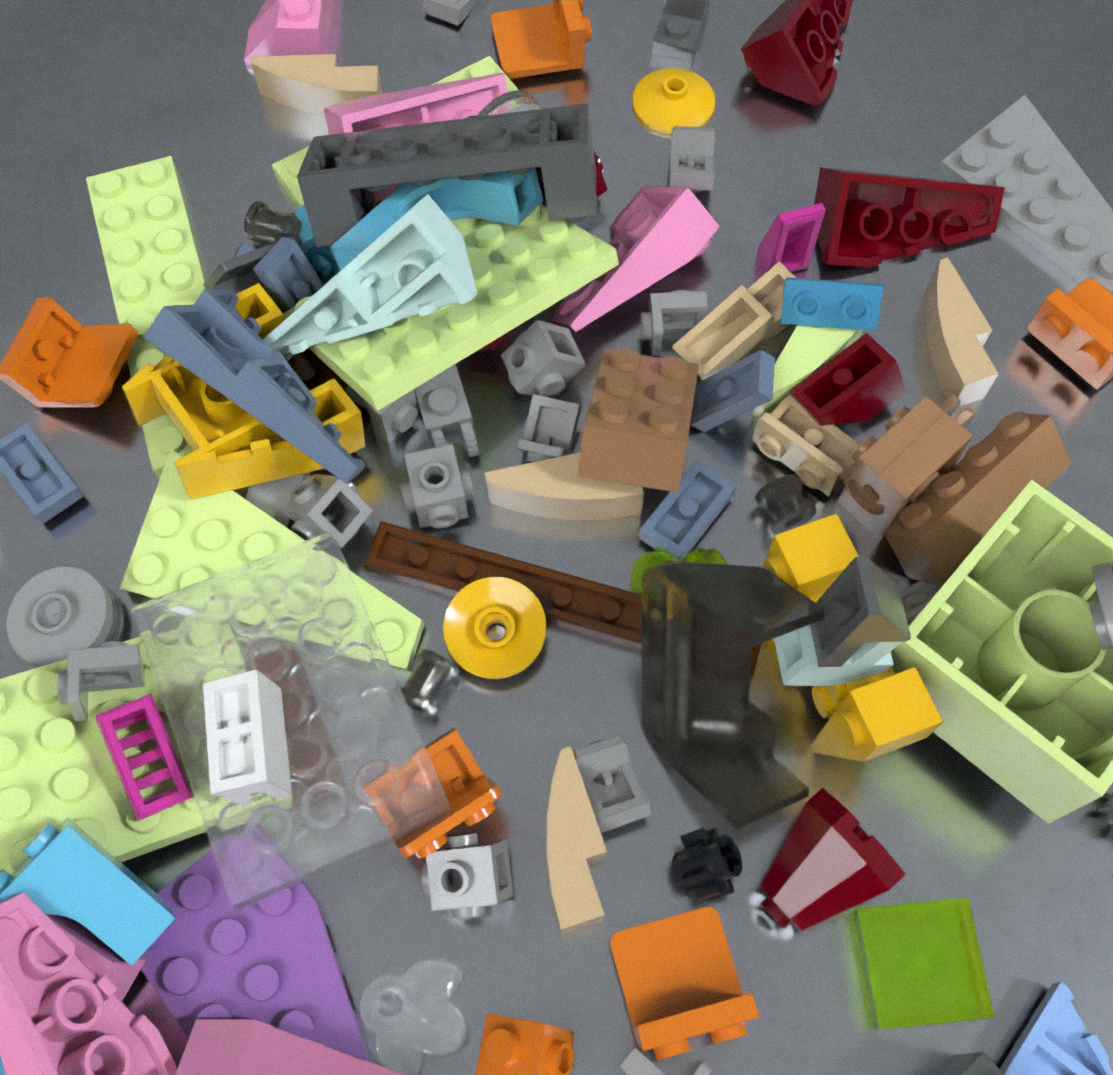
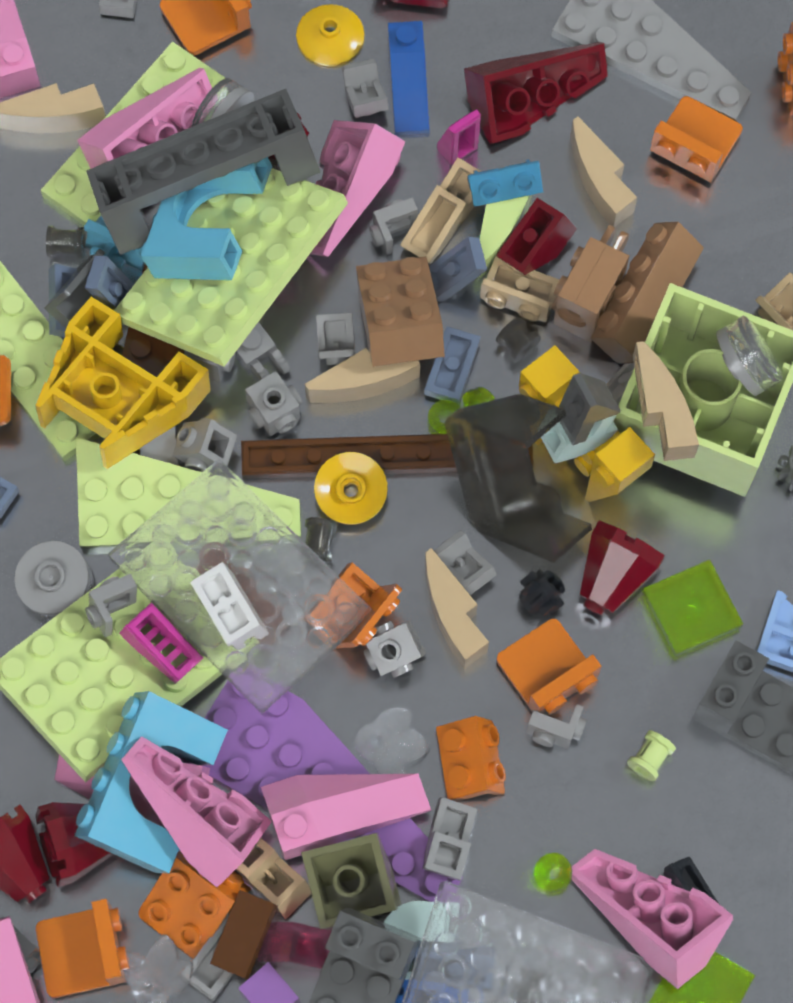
camera: 20 degrees left, 5 degrees up
sand blue wedge [143,289,366,483] -> none
light aqua wedge [263,194,477,355] -> none
light grey brick [501,320,586,398] -> none
none -> blue slope [388,21,429,135]
none -> tan slope [633,341,699,461]

